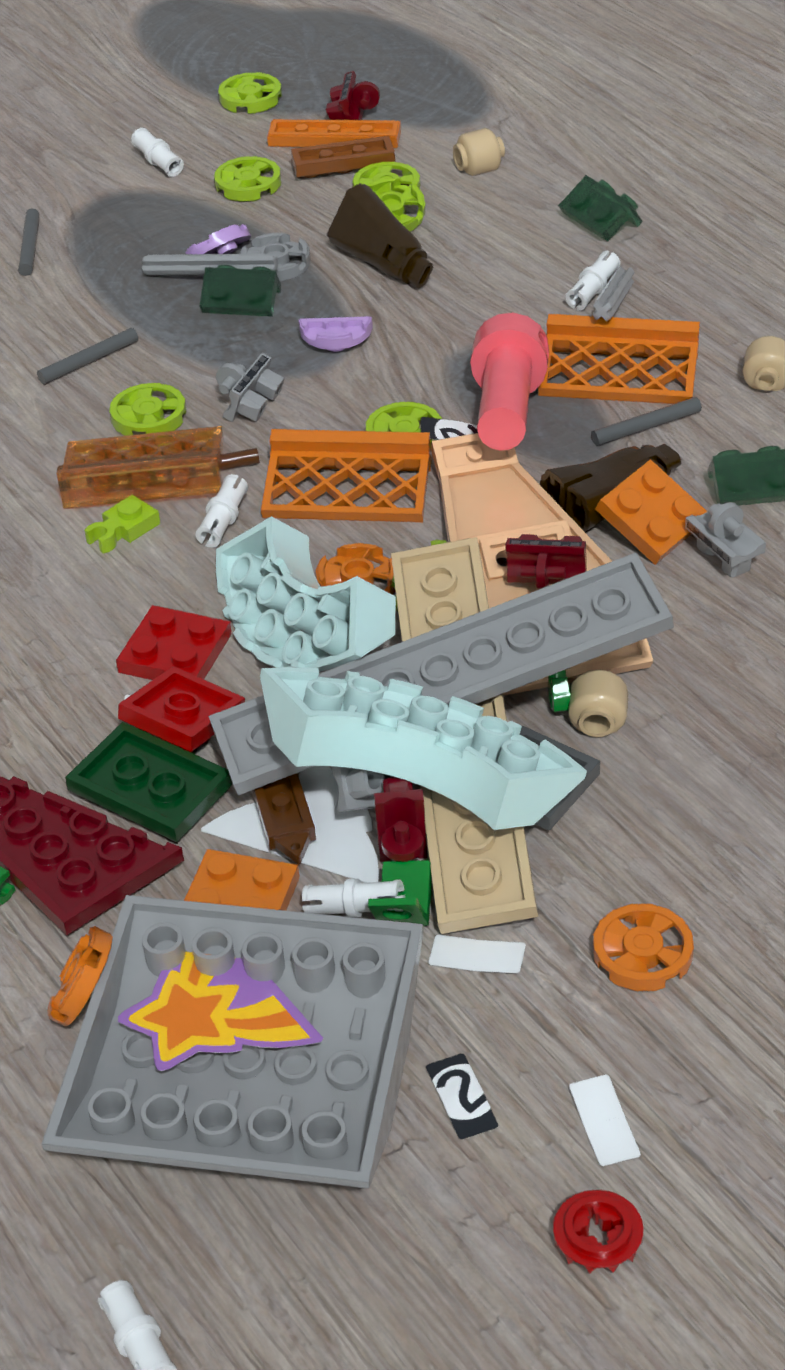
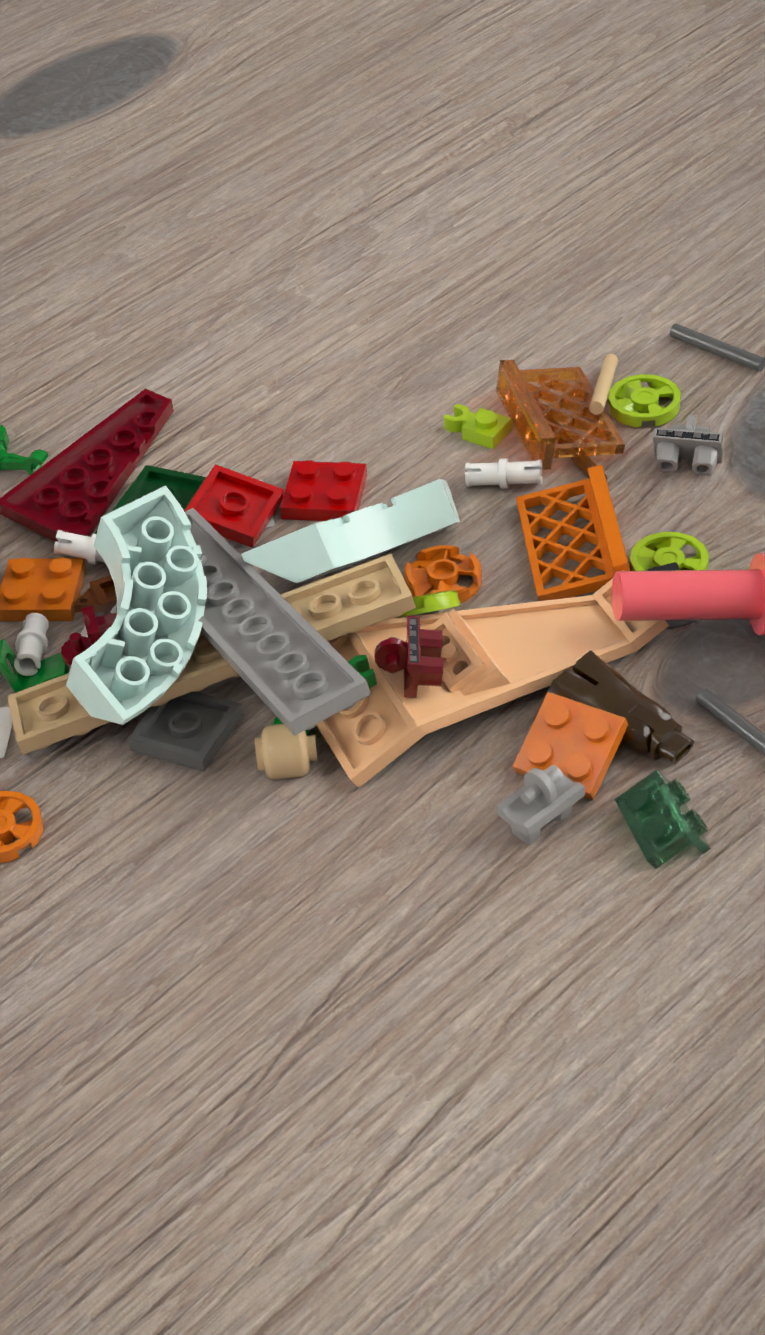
camera: 80 degrees right, 0 degrees up
none -> white pin [54,530,104,565]
none -> tan bar [589,354,618,415]

